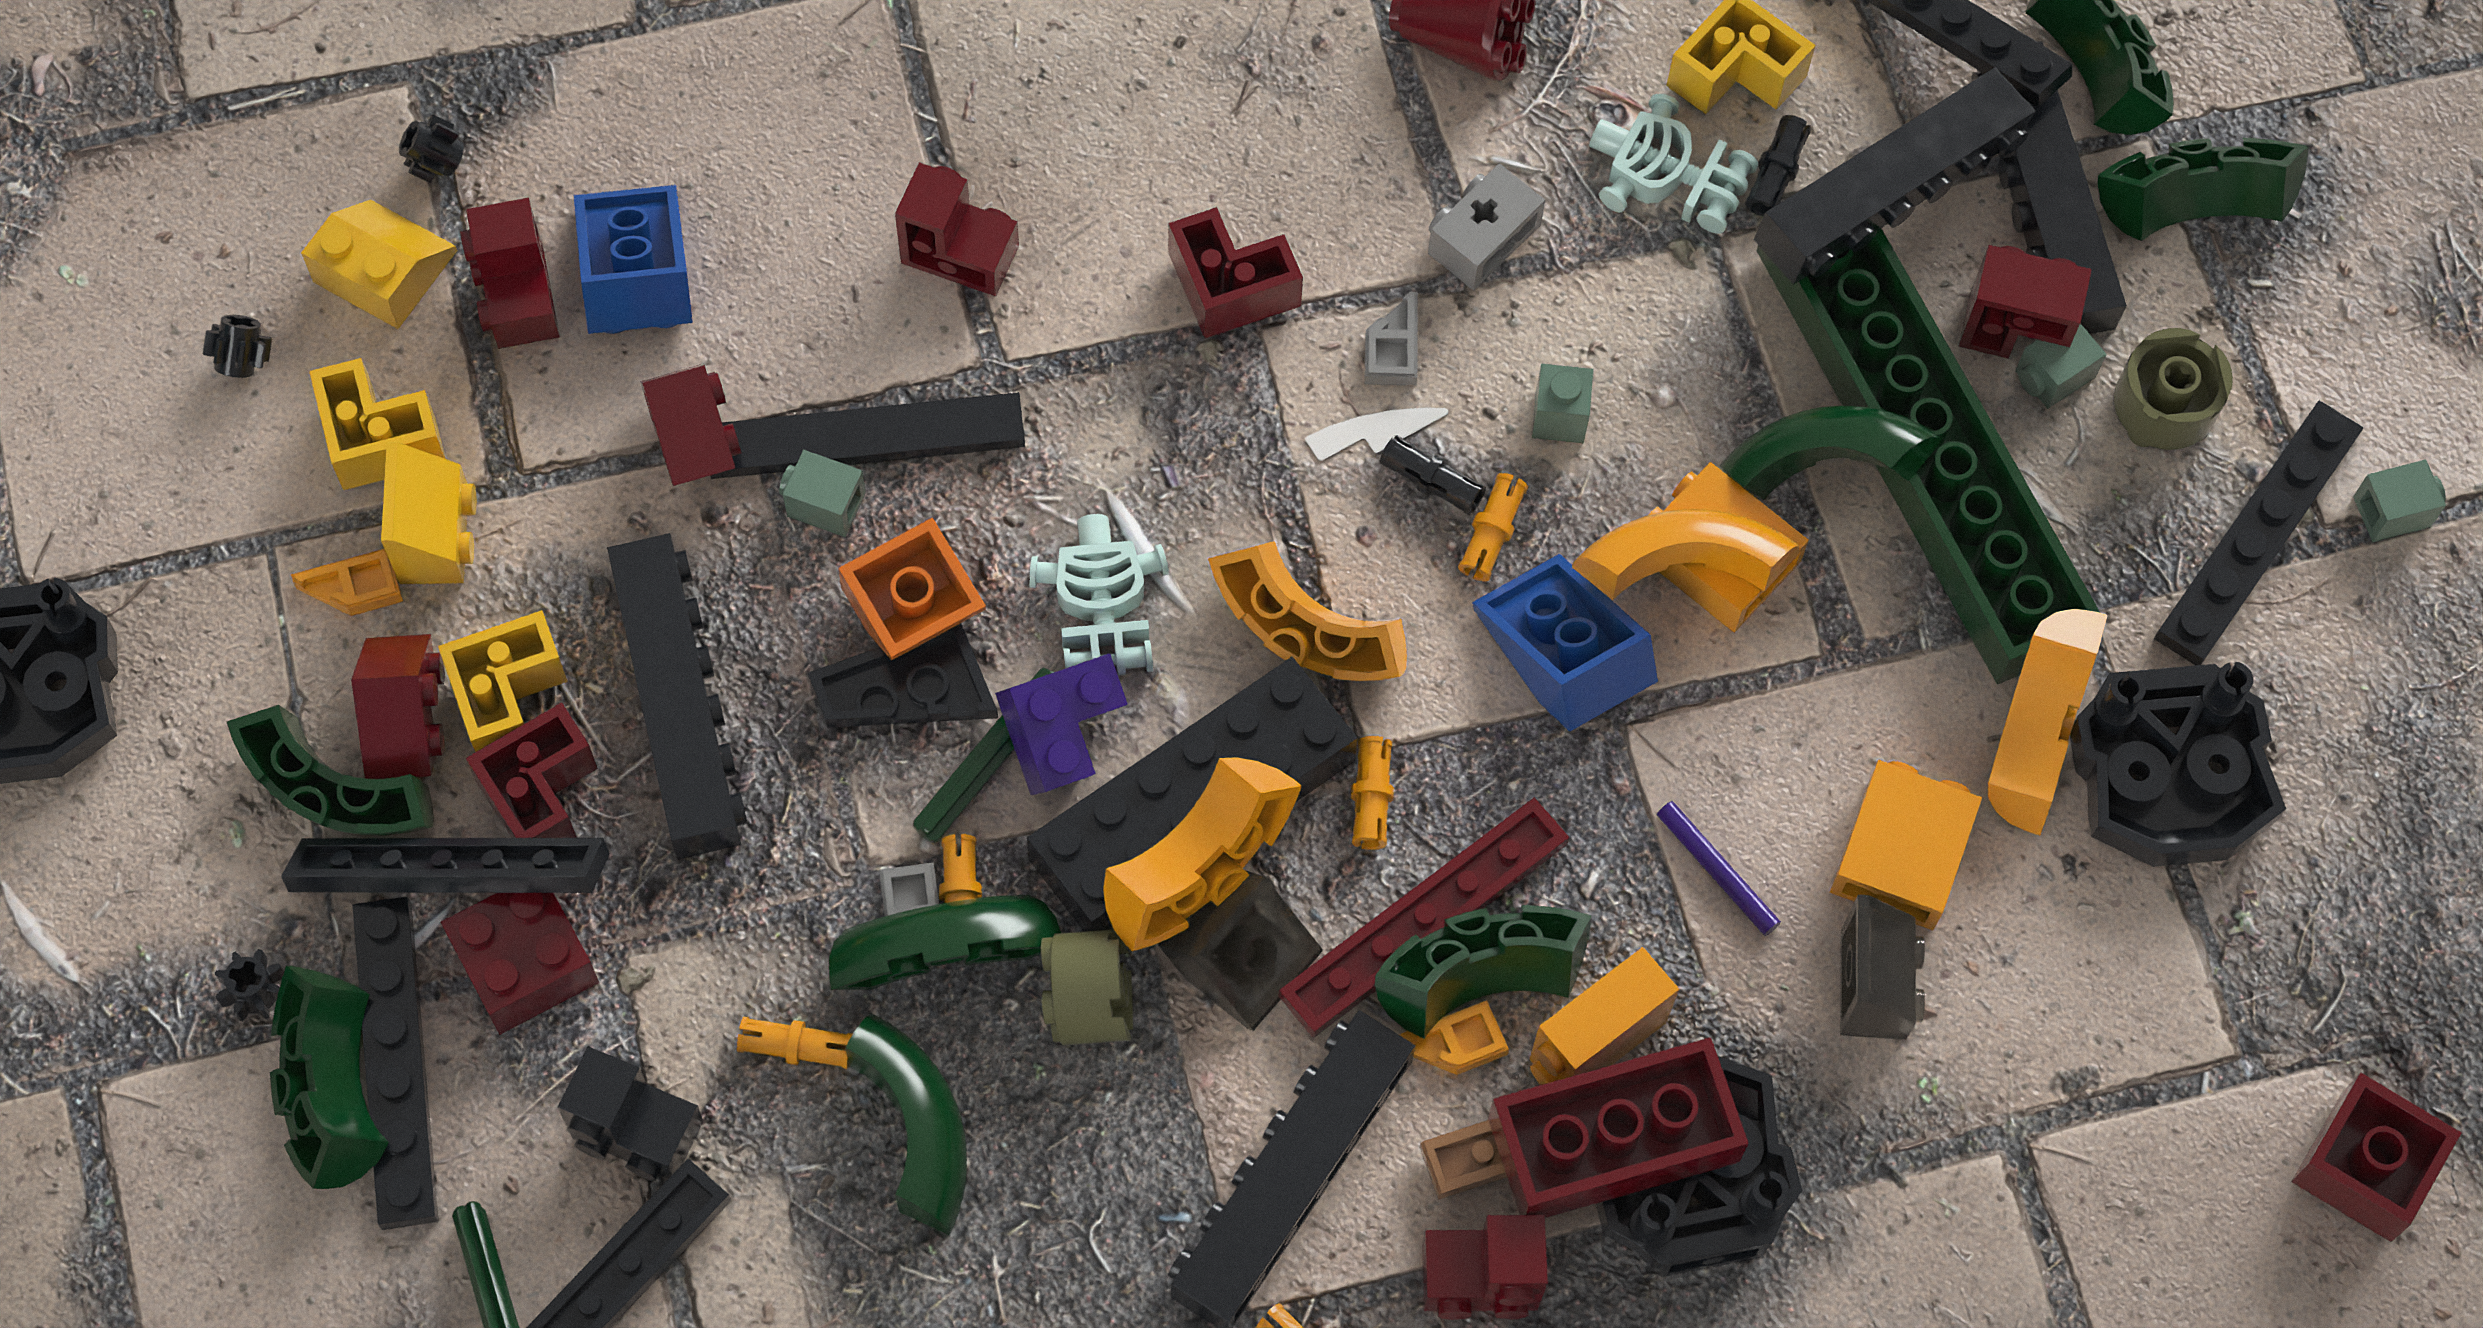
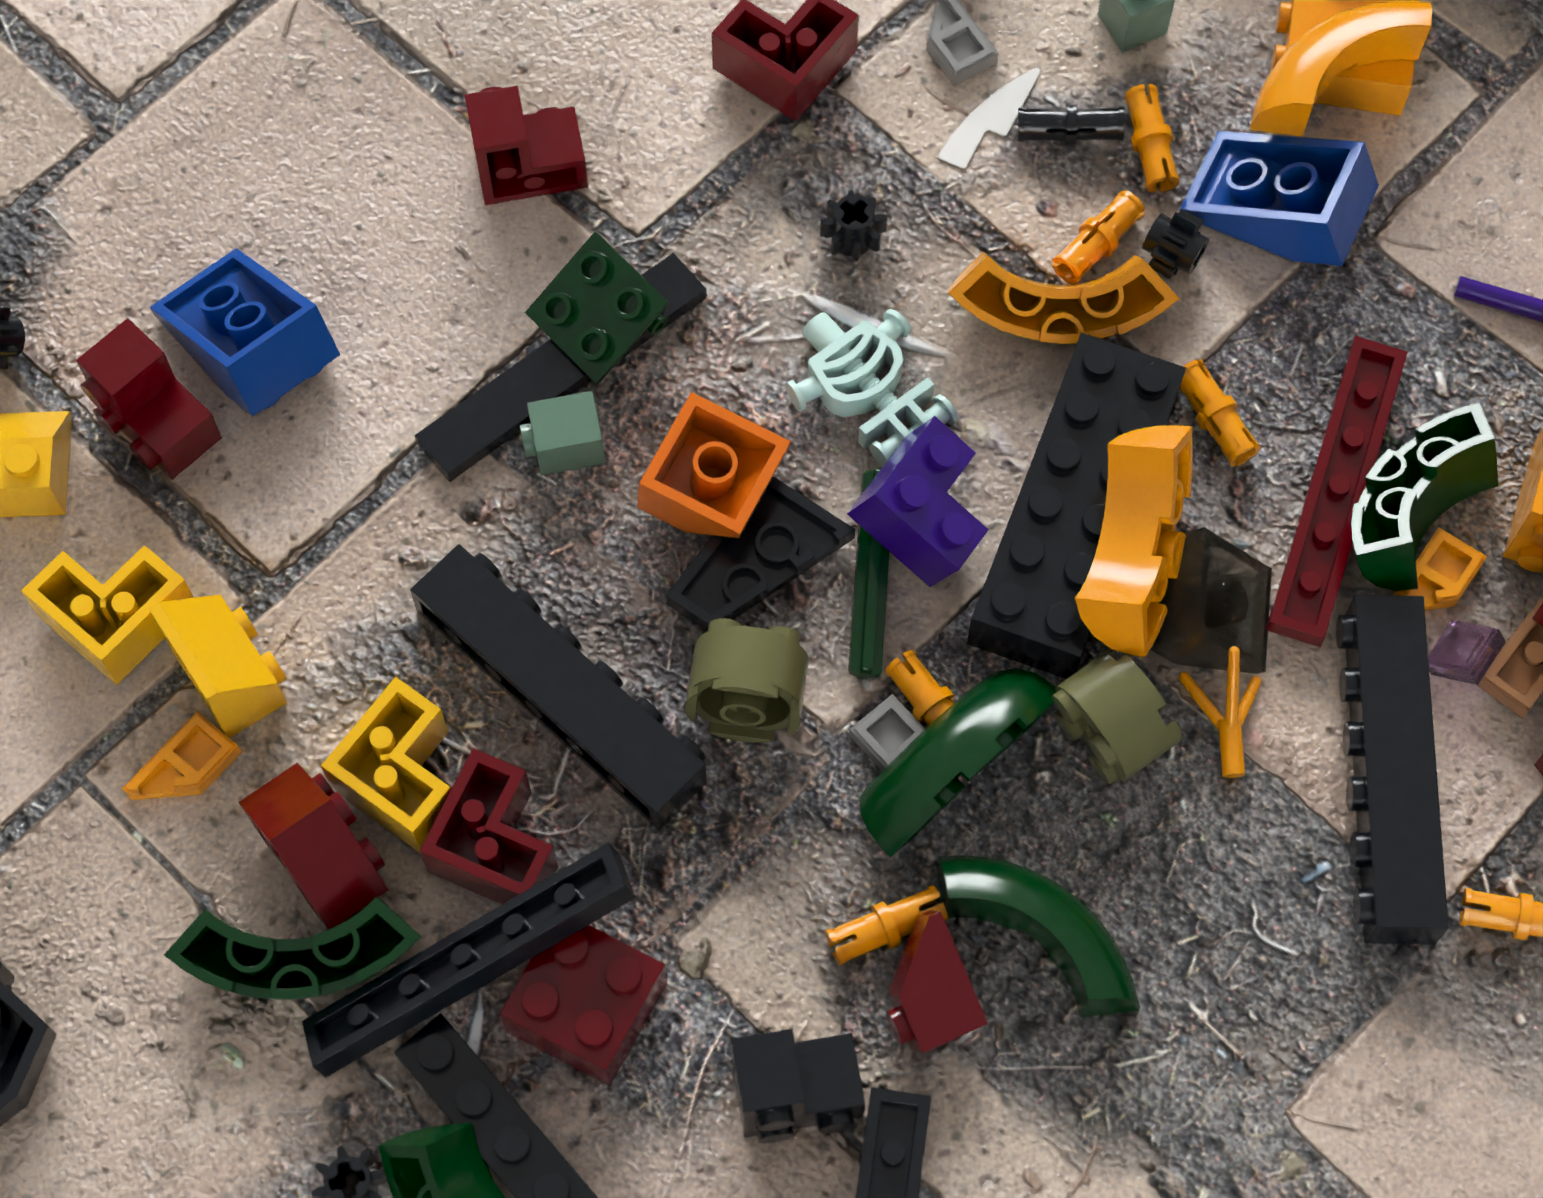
camera: 30 degrees left, 0 degrees up
dark red brick [640,364,741,486] -> none
none -> dark green hinge [525,231,669,384]
none -> olive brick [685,618,809,743]
none -> black gear [820,190,887,261]
none -> dark red slope [886,910,988,1053]
none -> light orange pin [1052,191,1145,284]
none -> black gear [1142,209,1209,279]
none -> light orange plant [1178,646,1261,778]
none -> clear purple tile [1428,619,1506,685]

